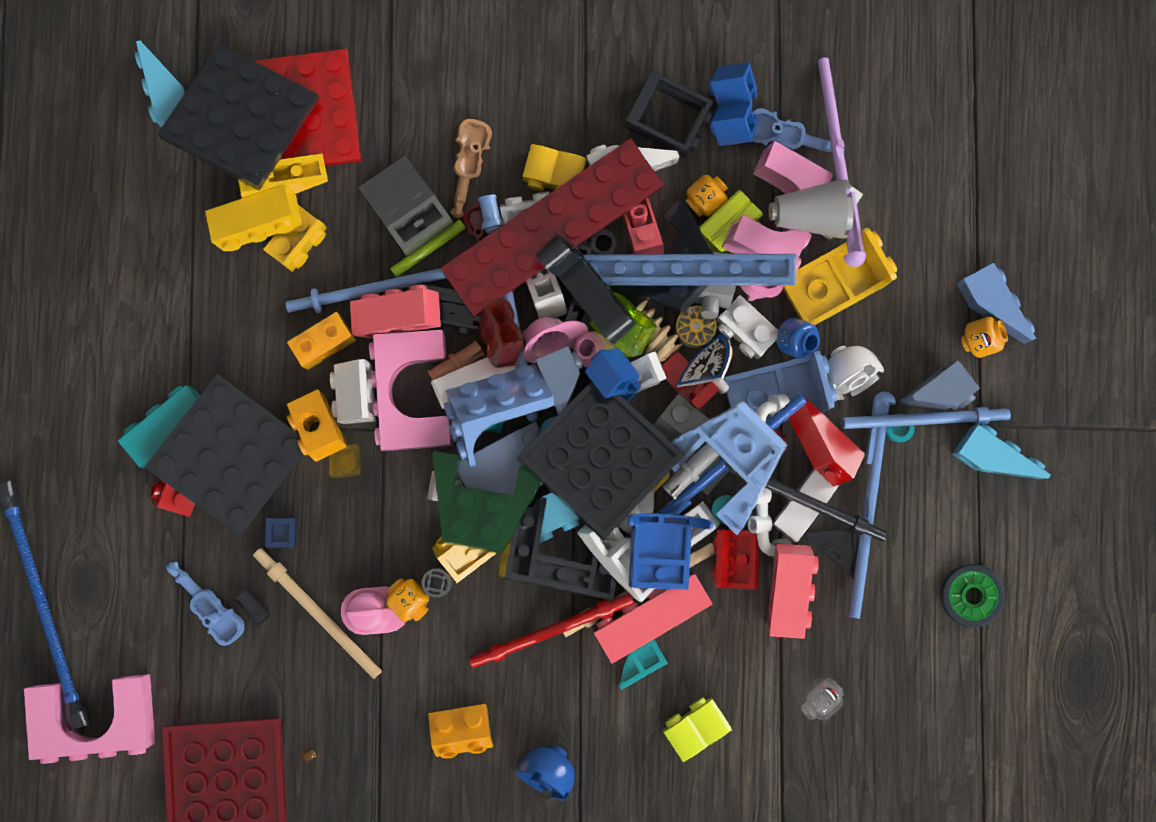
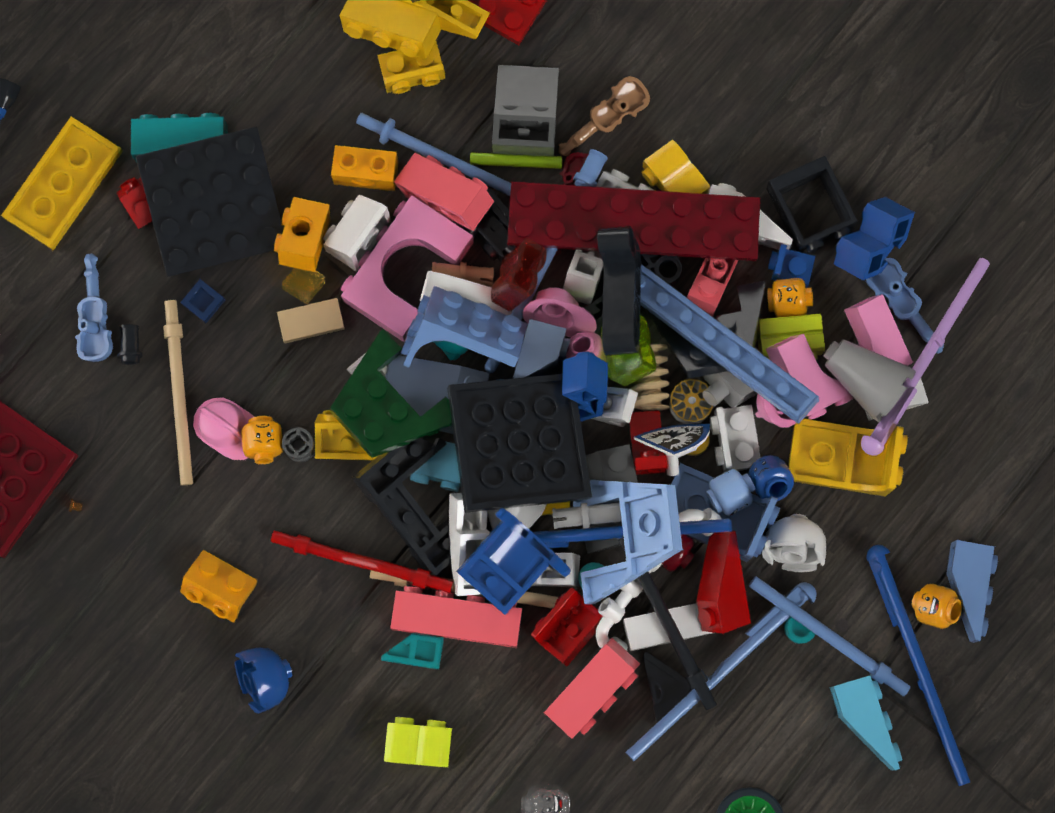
camera: 40 degrees right, 5 degrees down
sand blue slope [899,360,980,410] -> none
none -> yellow tile [1,116,123,251]
none -> tan tile [277,298,345,343]
none -> light blue head [706,469,755,516]
none -> blue bracket [768,244,815,288]
none -> blue bar [866,545,971,786]

